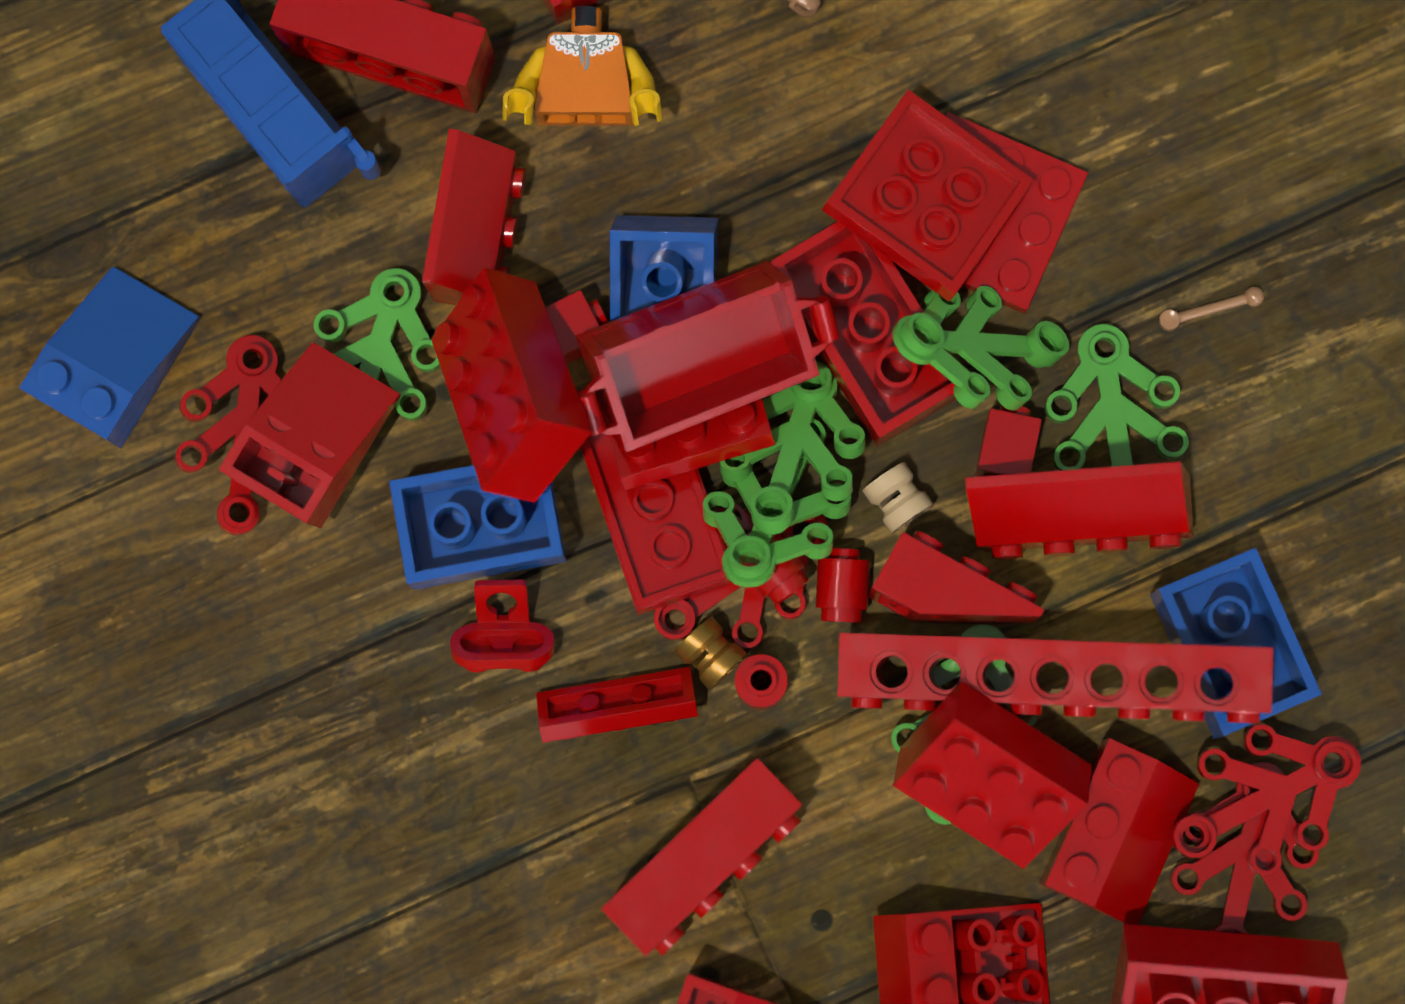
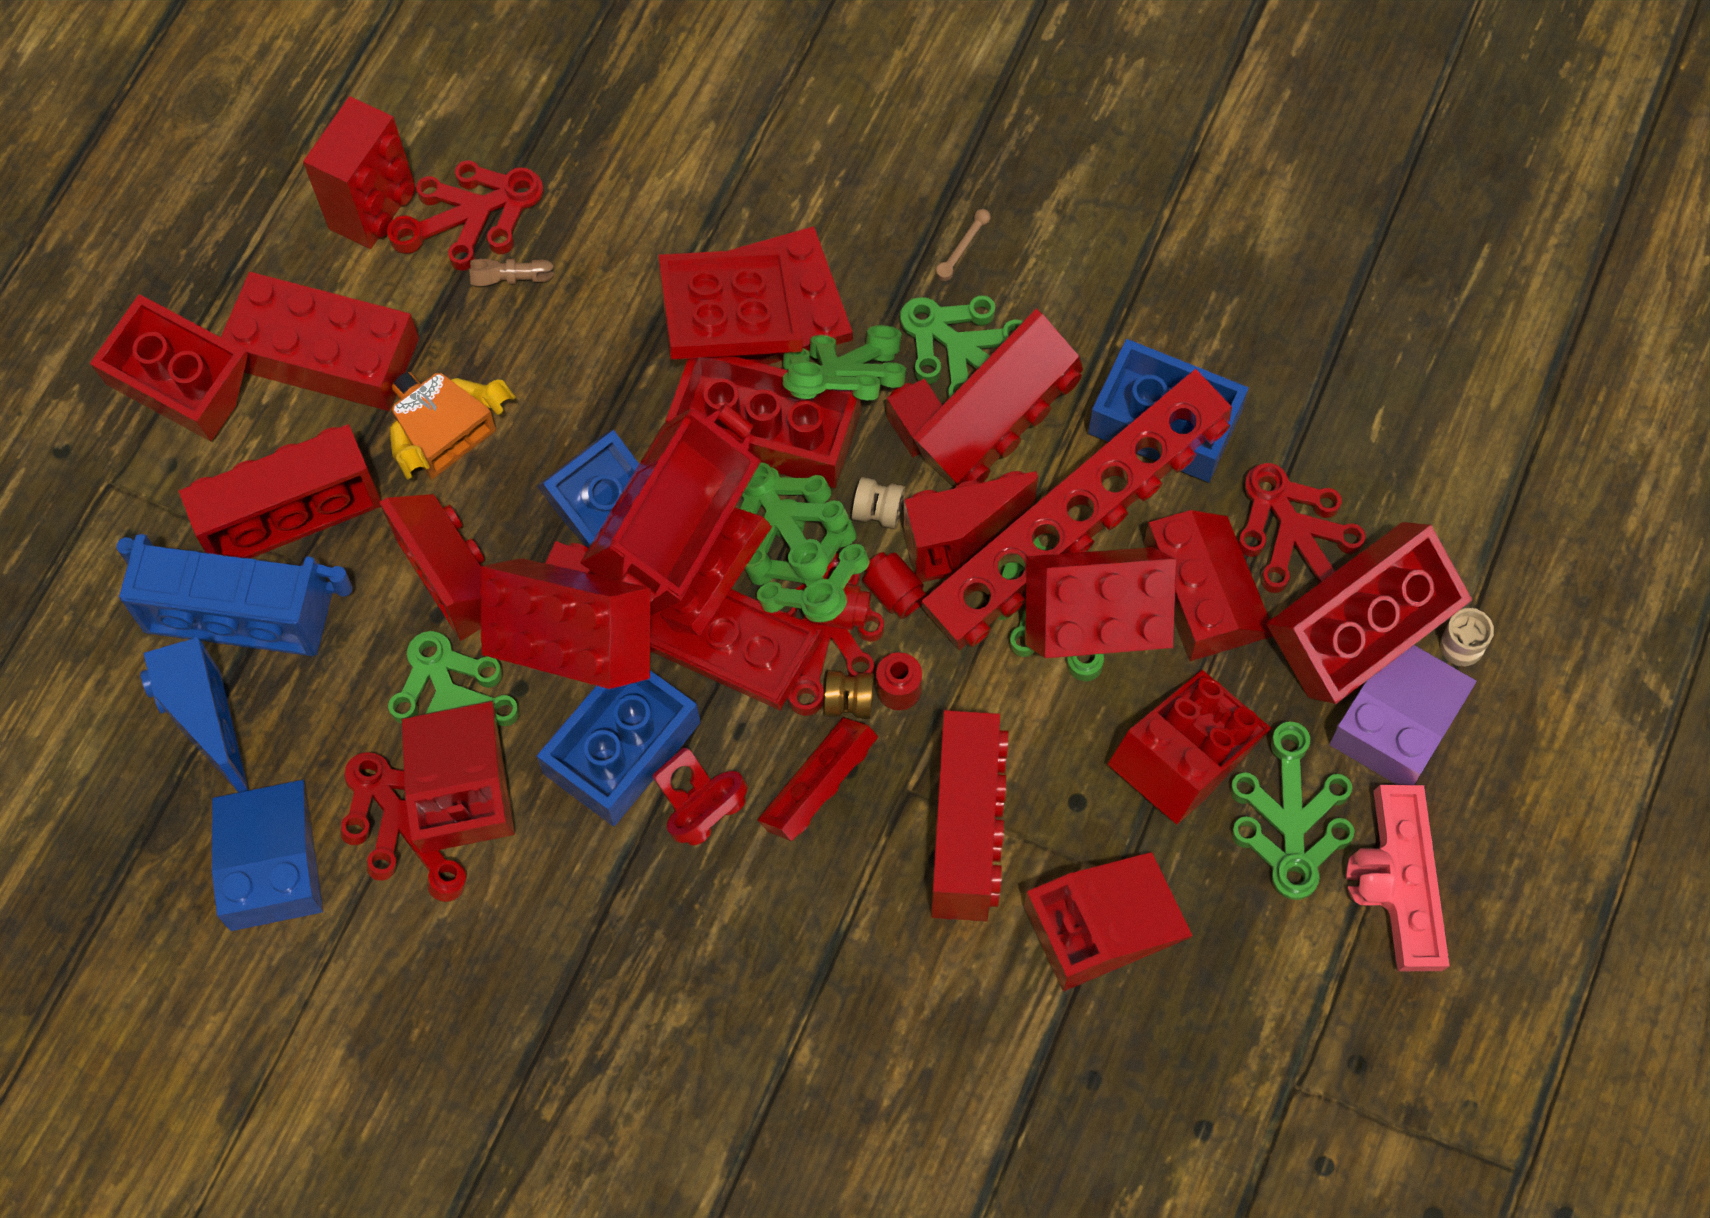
camera: 50 degrees left, 15 degrees down
red plant [1171,724,1361,876] -> none
none -> blue slope [141,637,249,793]

